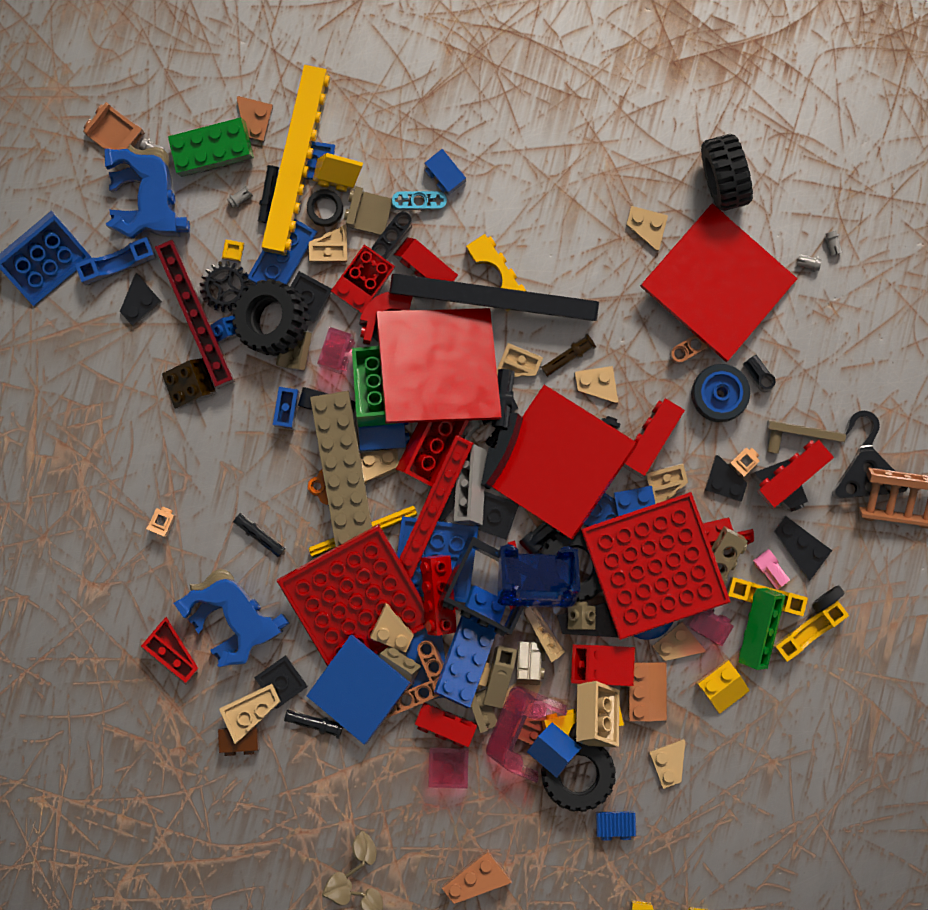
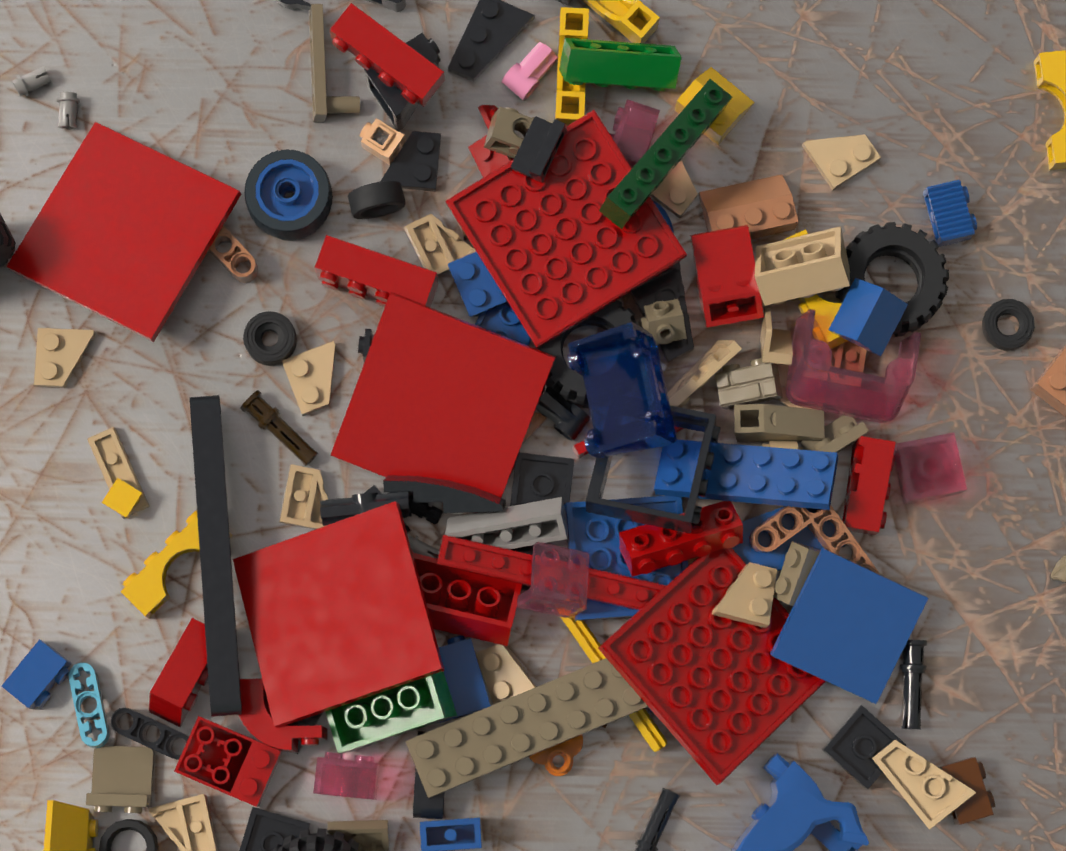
camera: 110 degrees left, 5 degrees down
black piece [743,354,776,392] -> none
none -> tan tile [87,427,150,519]
none -> yellow tile [101,478,143,519]
none -> black tyre [243,311,297,366]
none -> black tyre [348,181,406,219]
none -> black panel [511,116,567,183]
none -> clear pink bracket [517,542,589,619]
none -> dark green brick [599,79,732,229]
none -> tan panel [760,307,793,365]
none -> black tyre [982,299,1035,351]

